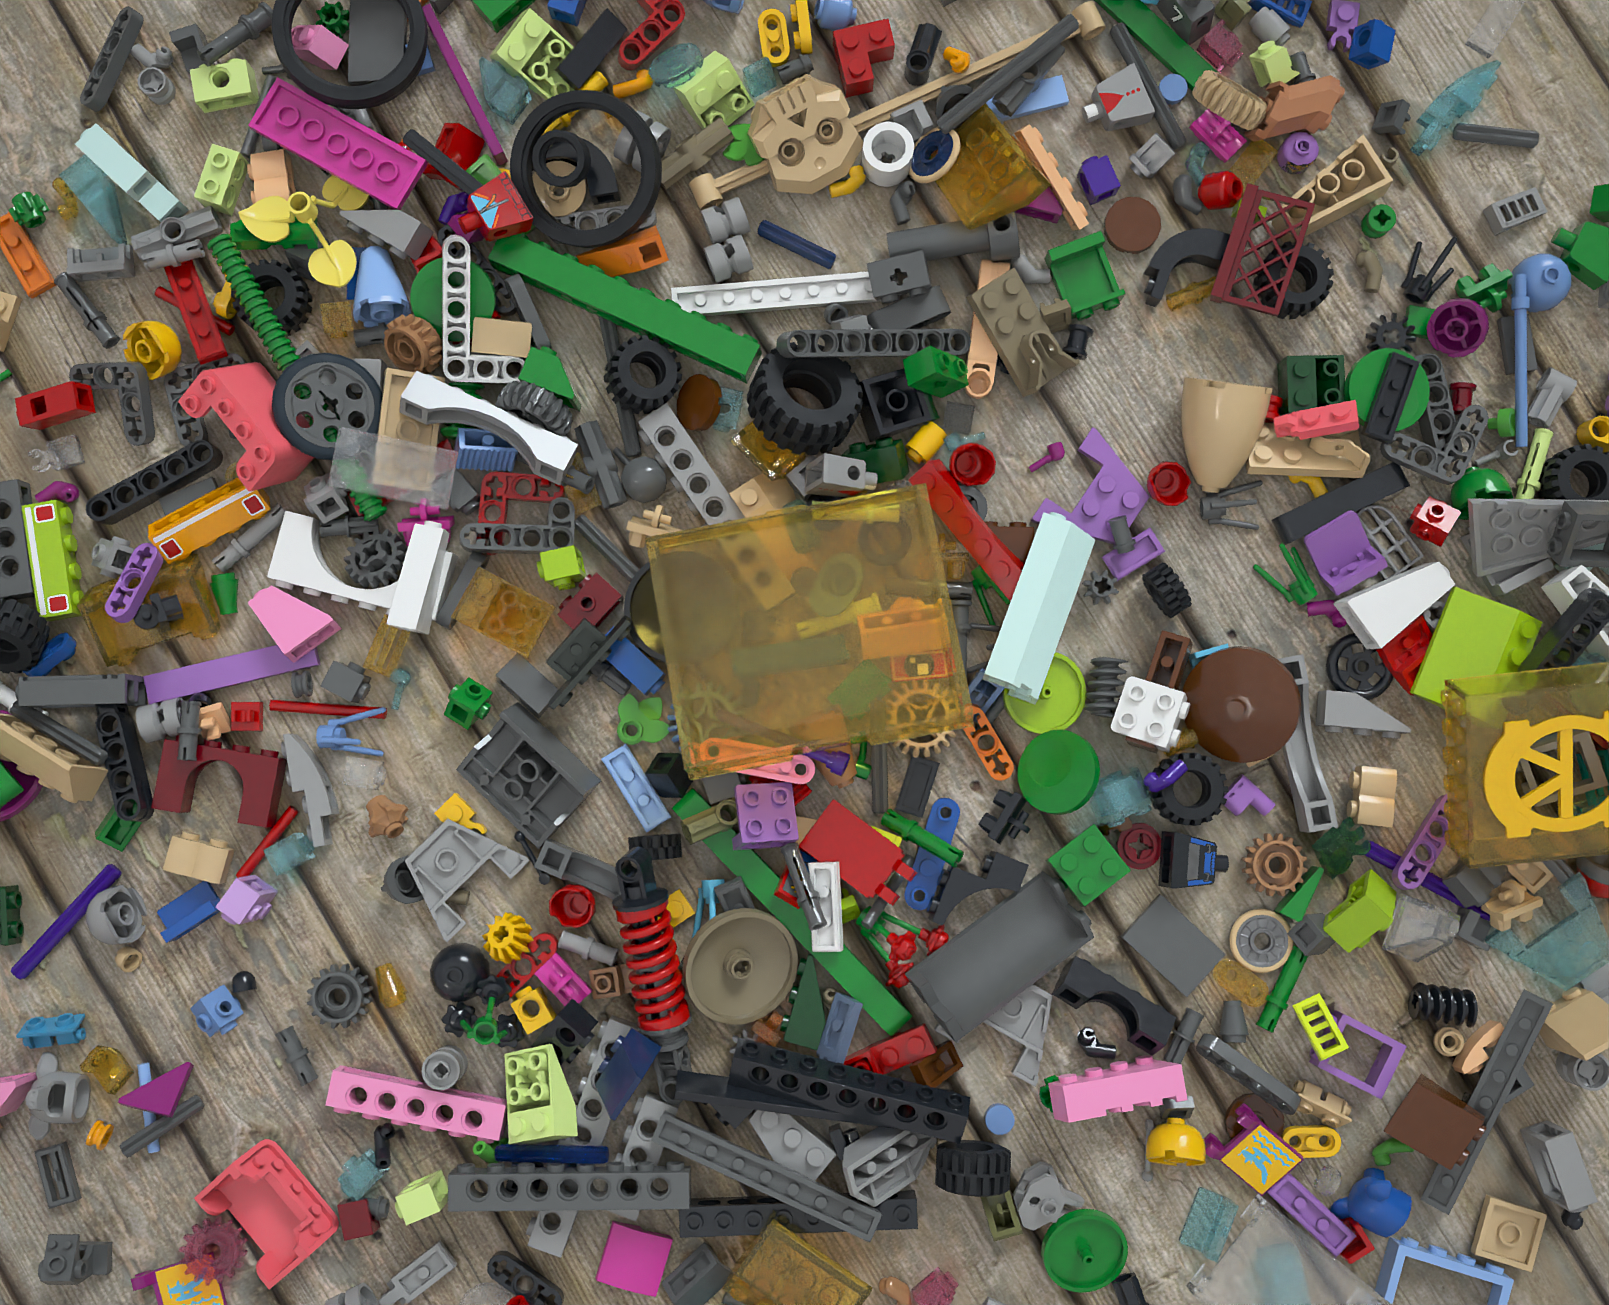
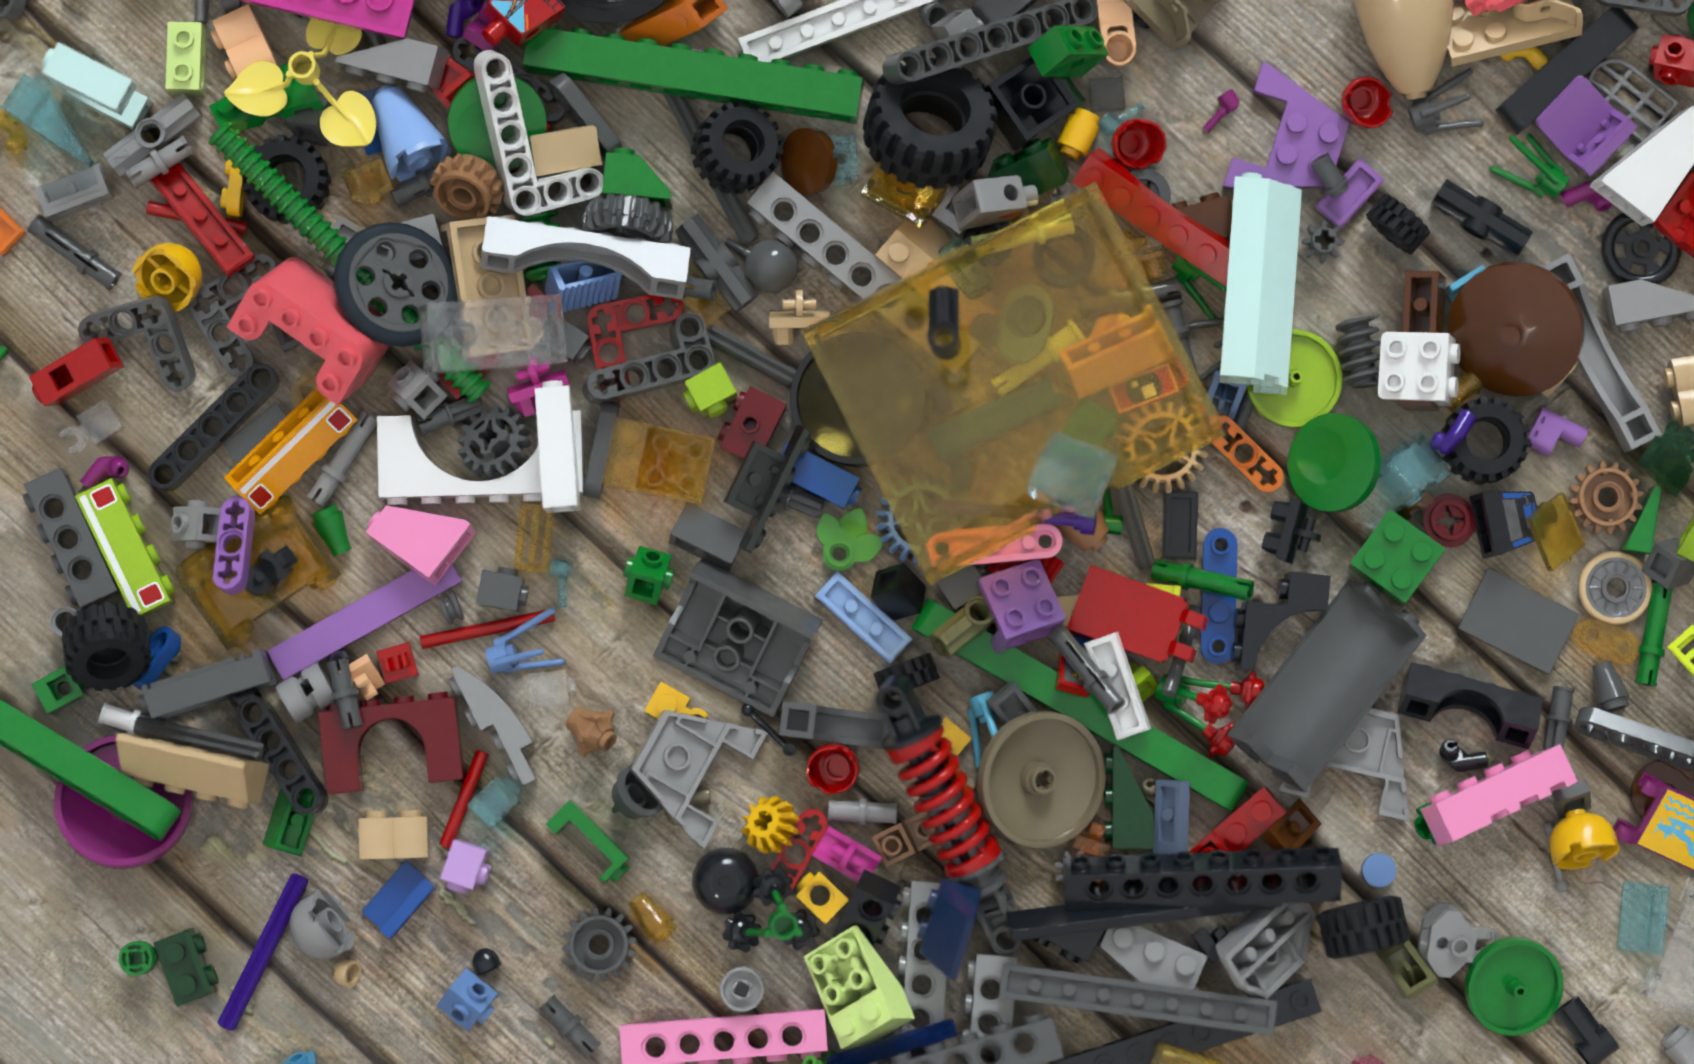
camera: 20 degrees left, 0 degrees up
none -> green panel [545,800,631,883]
none -> black piece [927,286,962,360]
none -> clear light blue slope [1026,430,1119,520]
none -> black piece [1430,179,1533,257]
none -> clear yellow piece [1526,492,1585,571]

